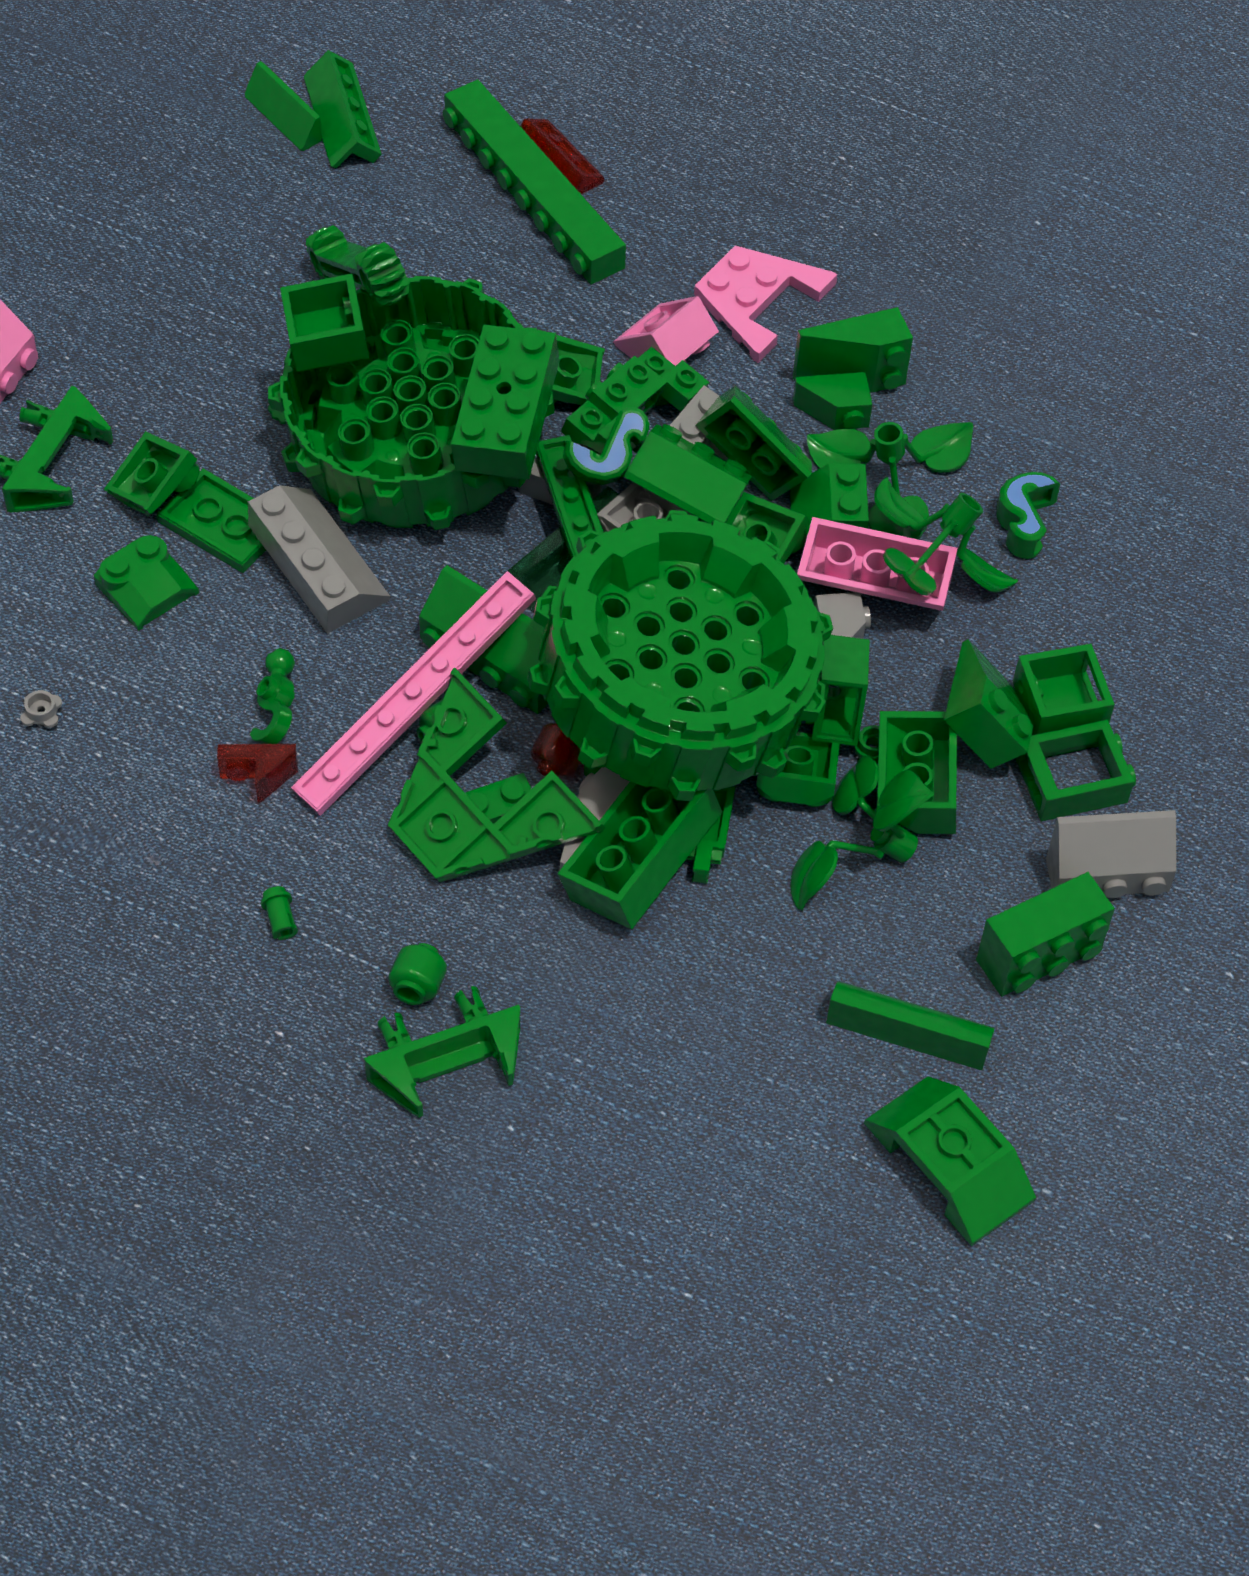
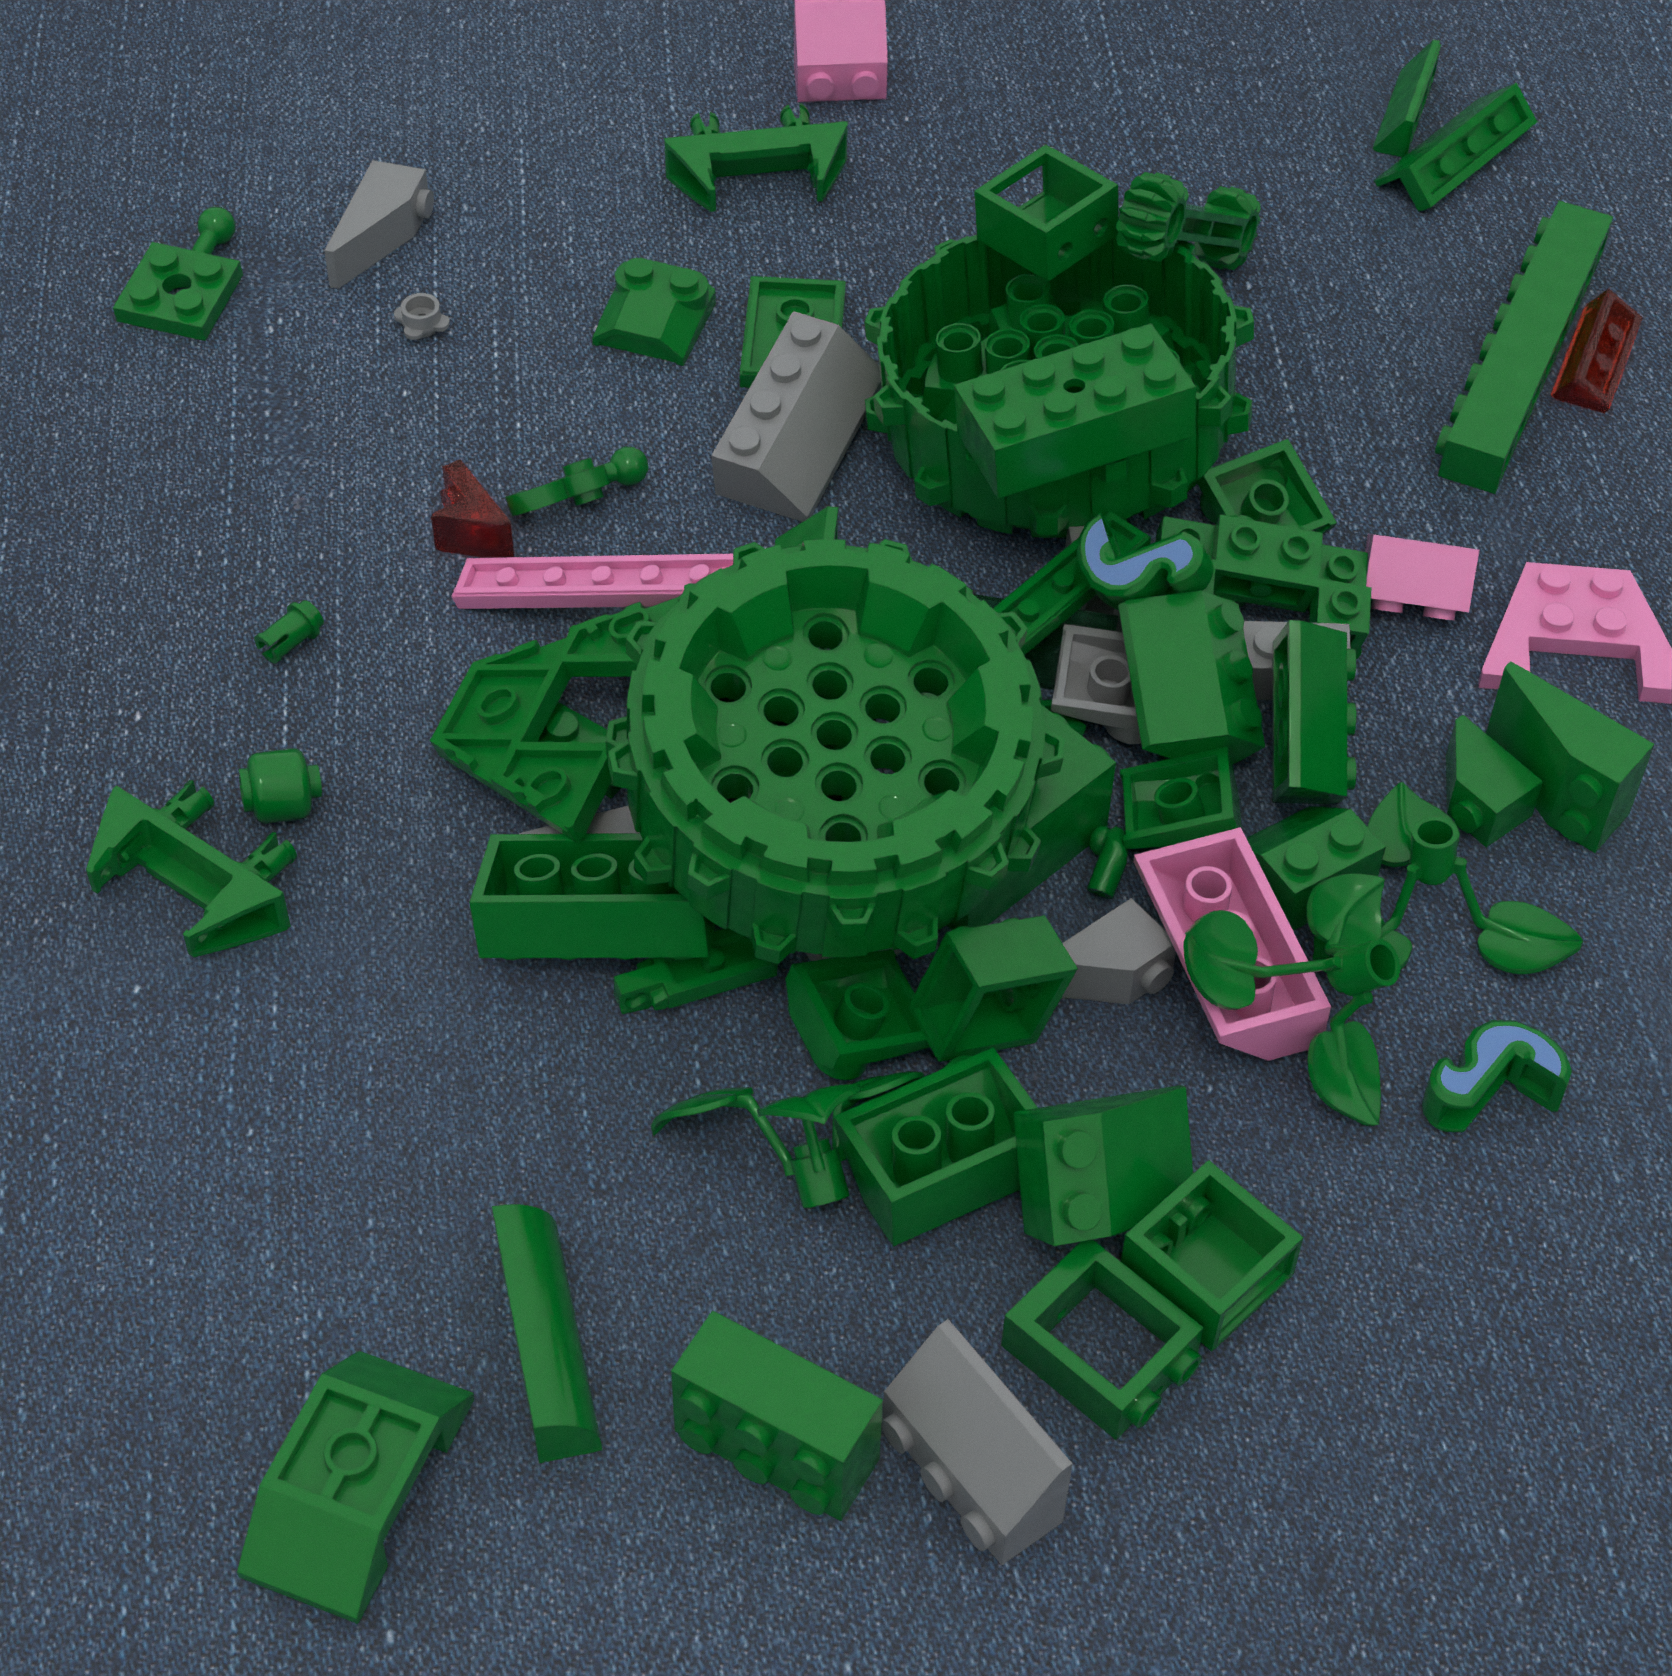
camera: 60 degrees right, 5 degrees down
green slope [103,431,200,517] -> none

